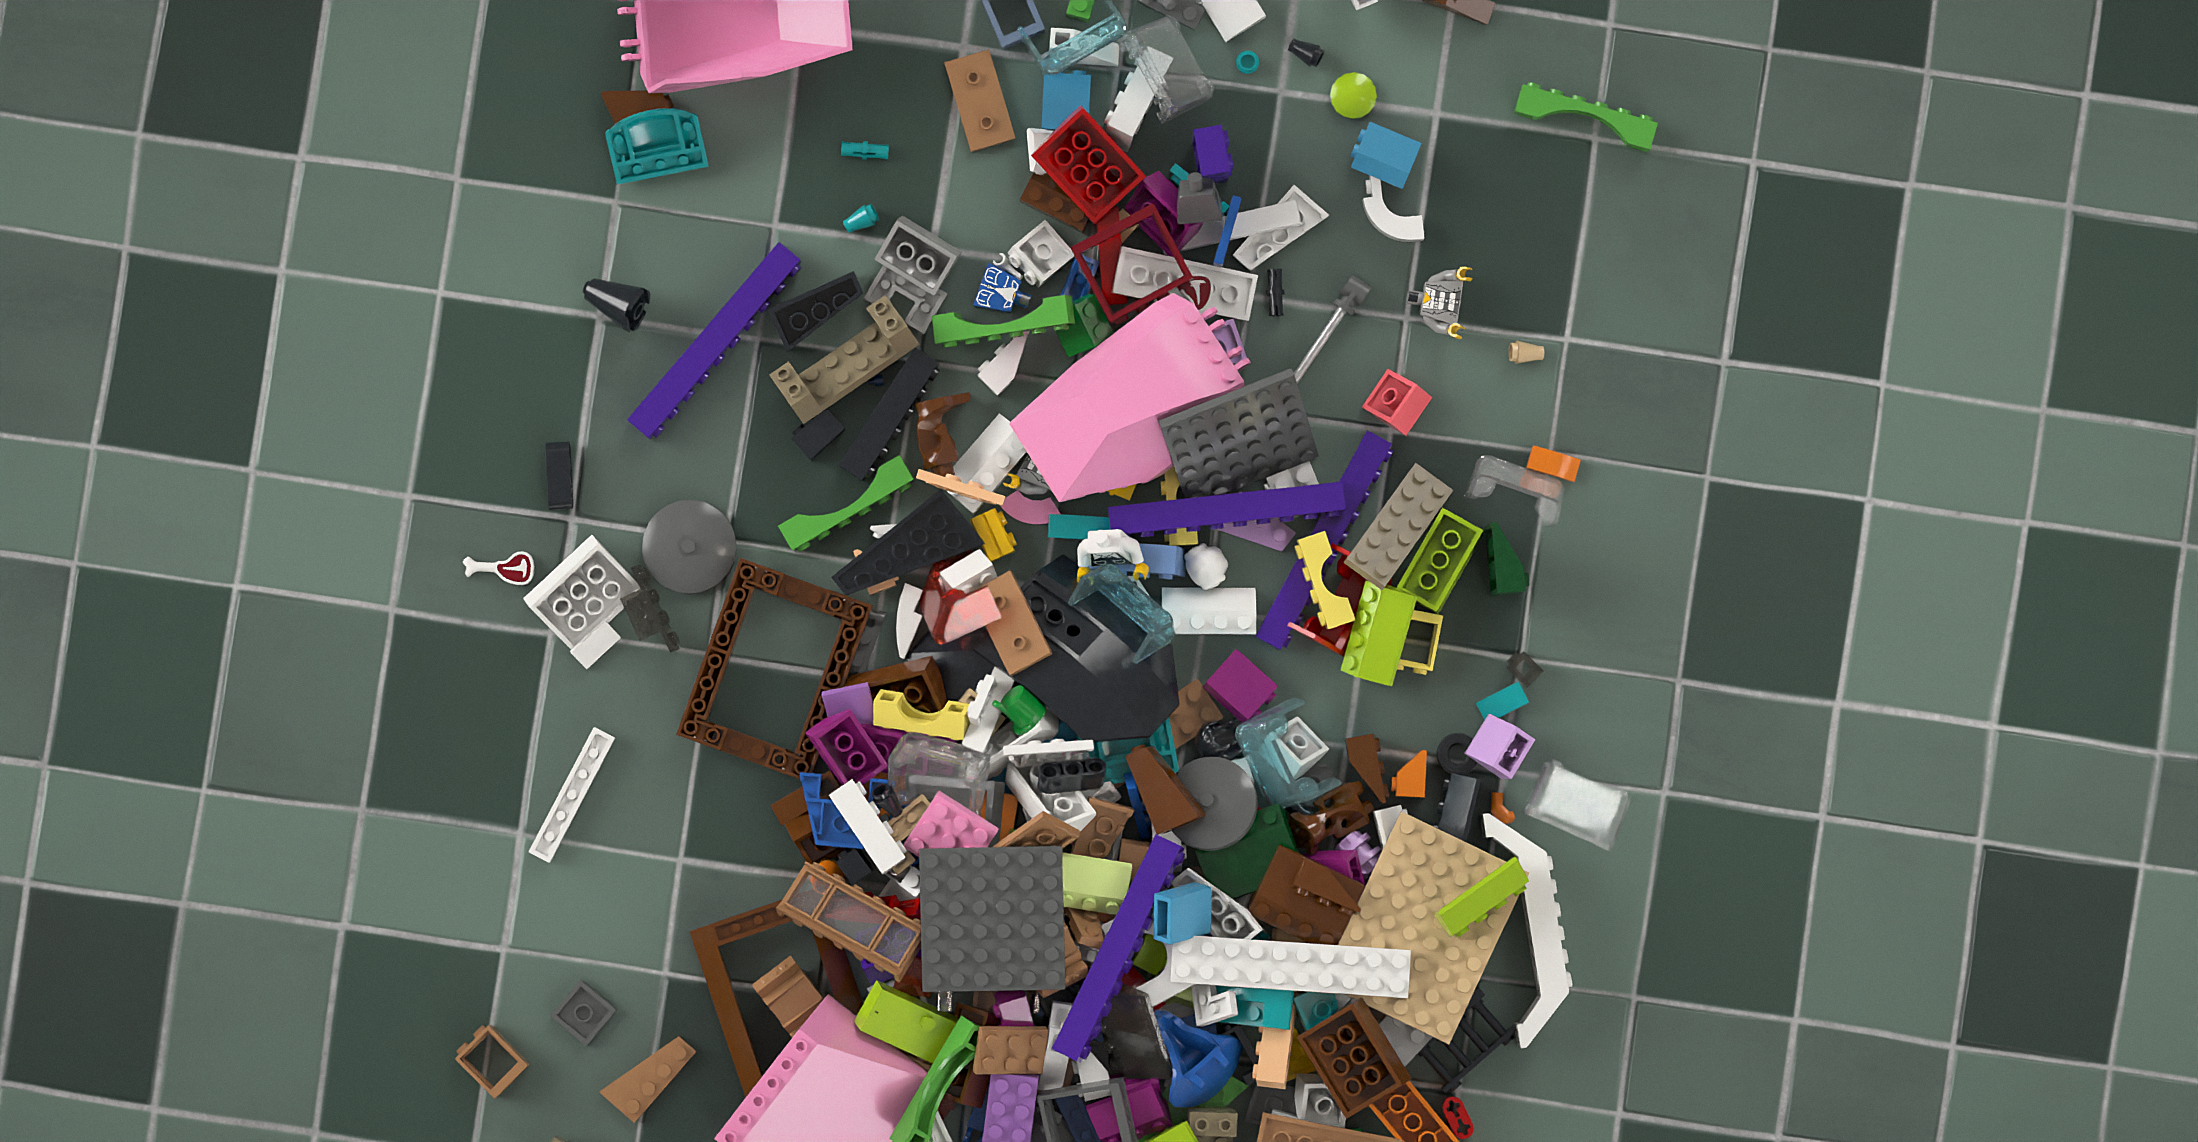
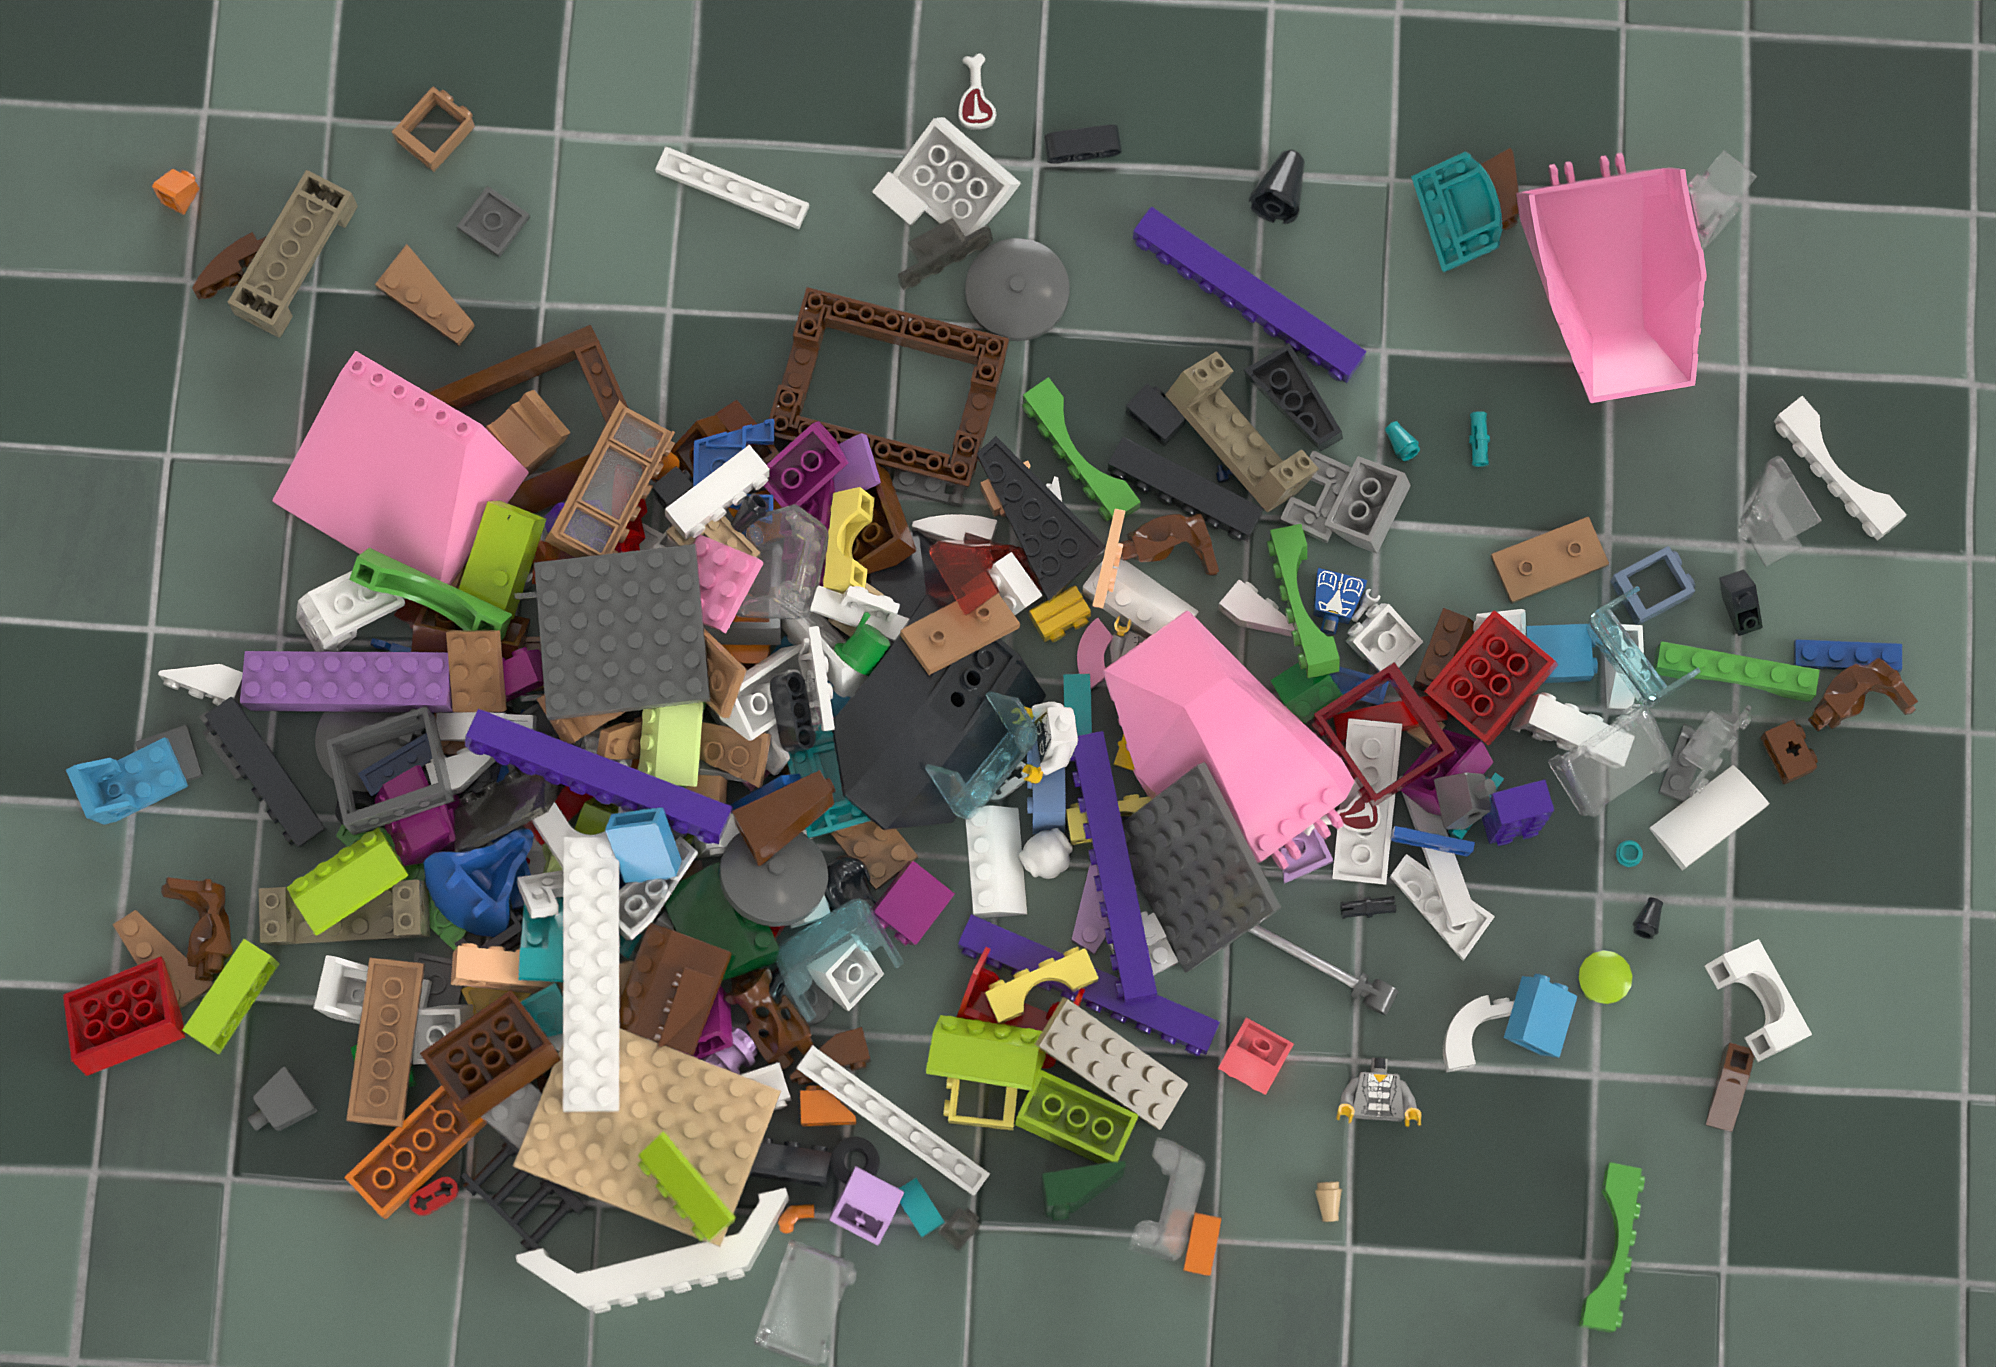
camera: 85 degrees right, 10 degrees down
none -> white plate [797,1046,990,1196]

